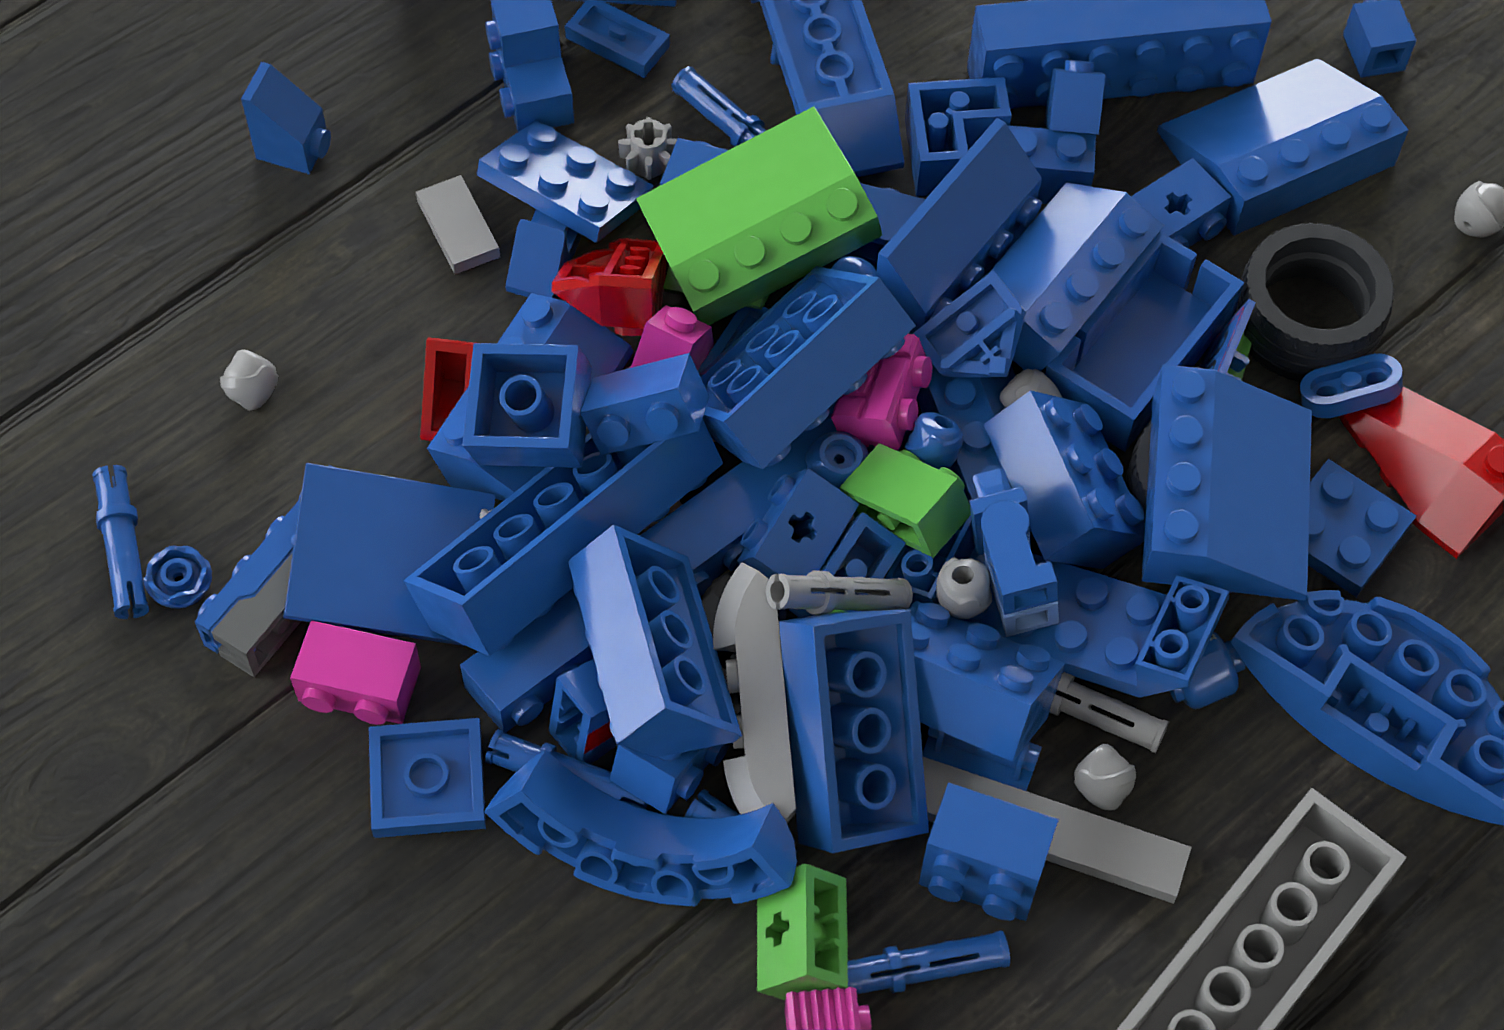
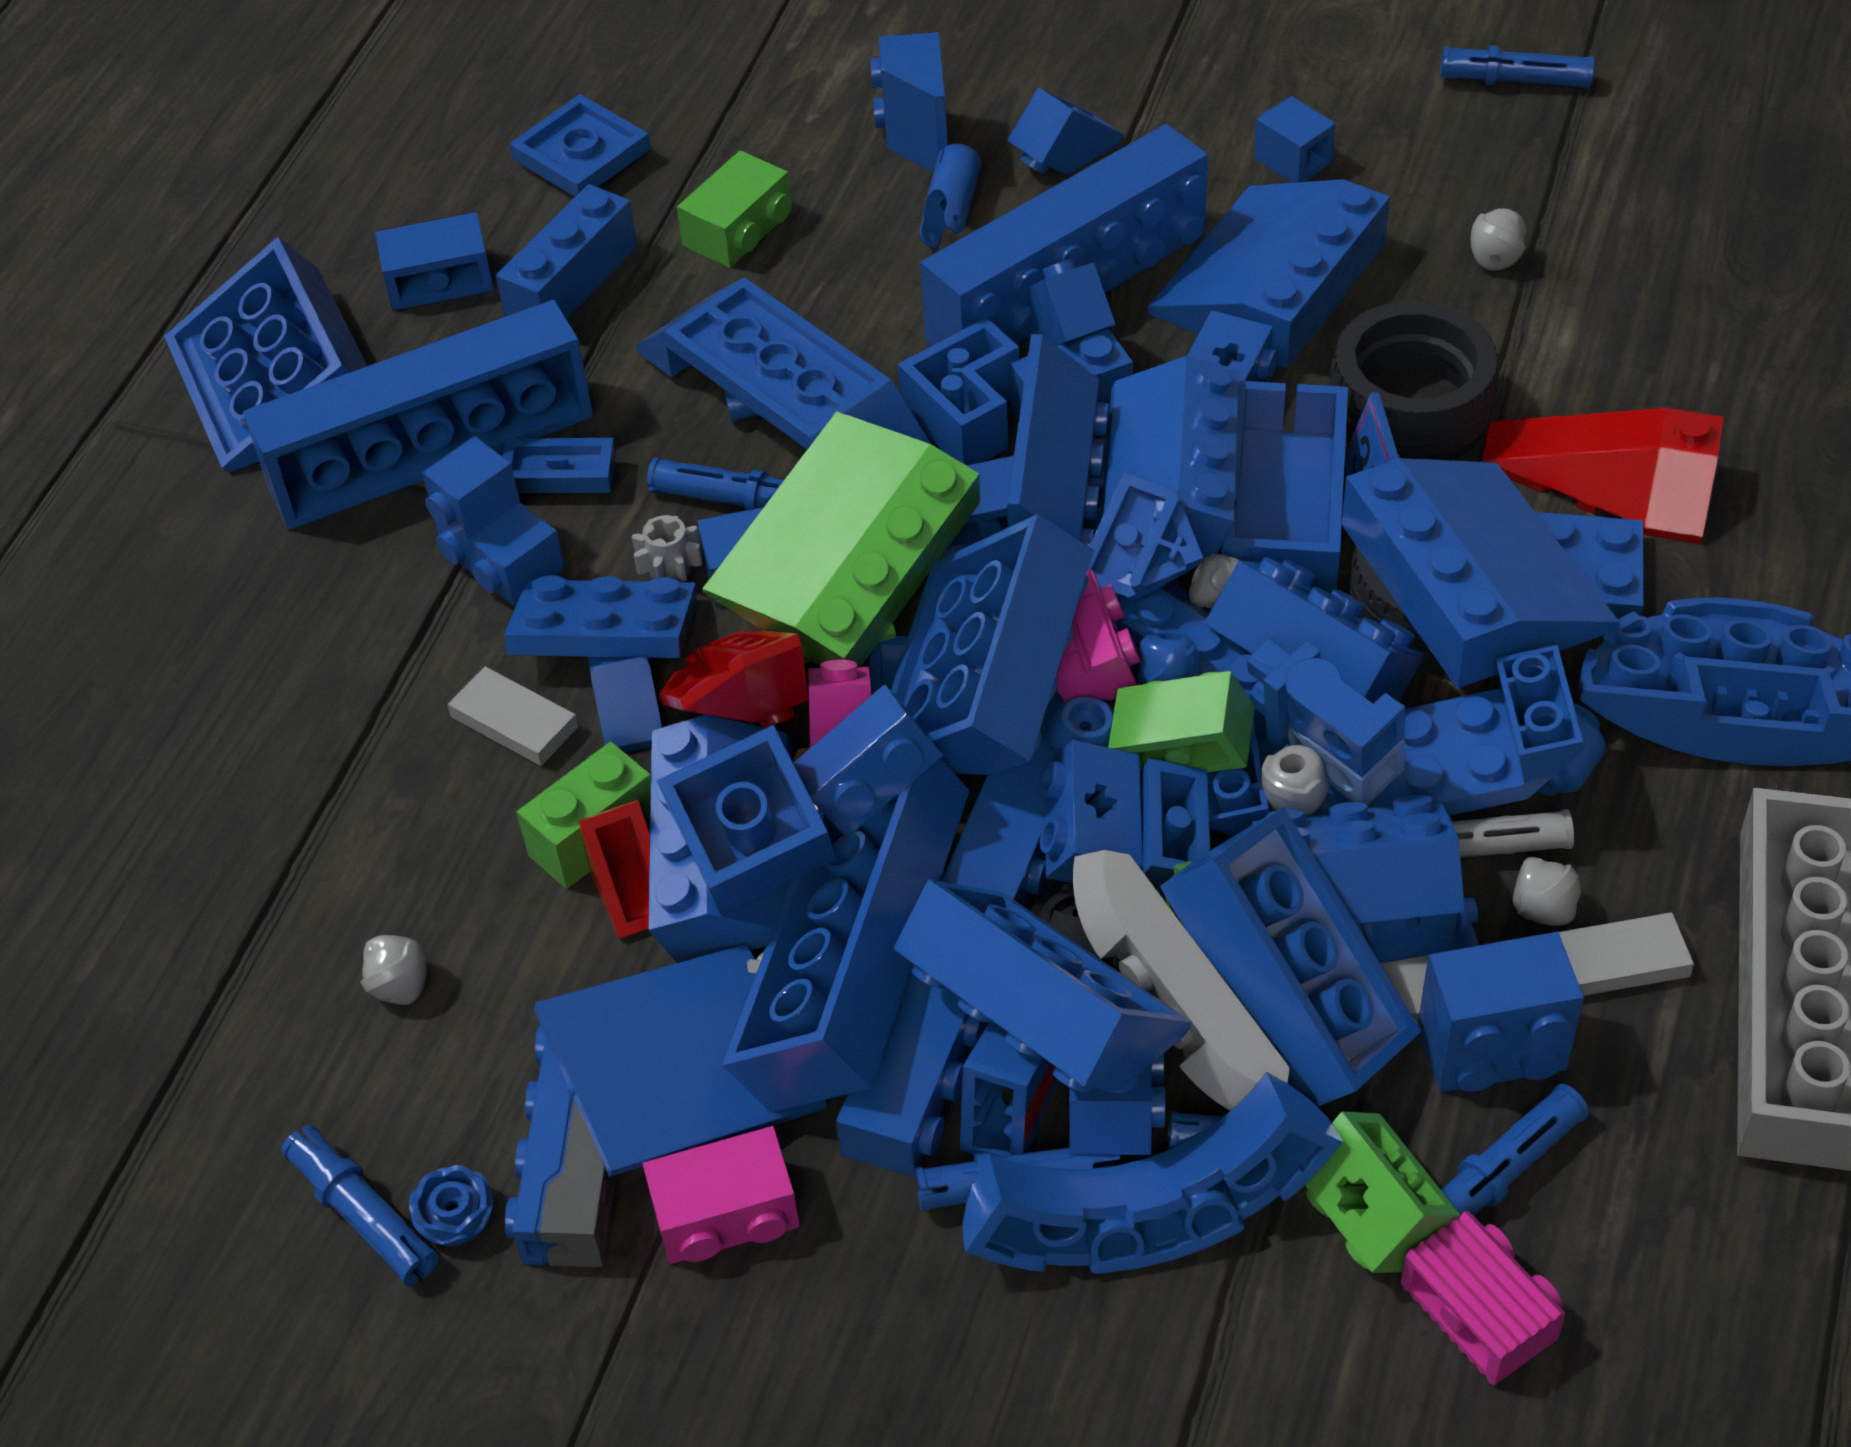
camera: 25 degrees left, 10 degrees down
blue slope [241,62,331,174] -> none
blue plate [369,718,486,838] -> none
light grey pin [765,570,913,615] -> none
blue plate [1300,354,1403,418] -> none
none -> bright green brick [516,741,651,890]

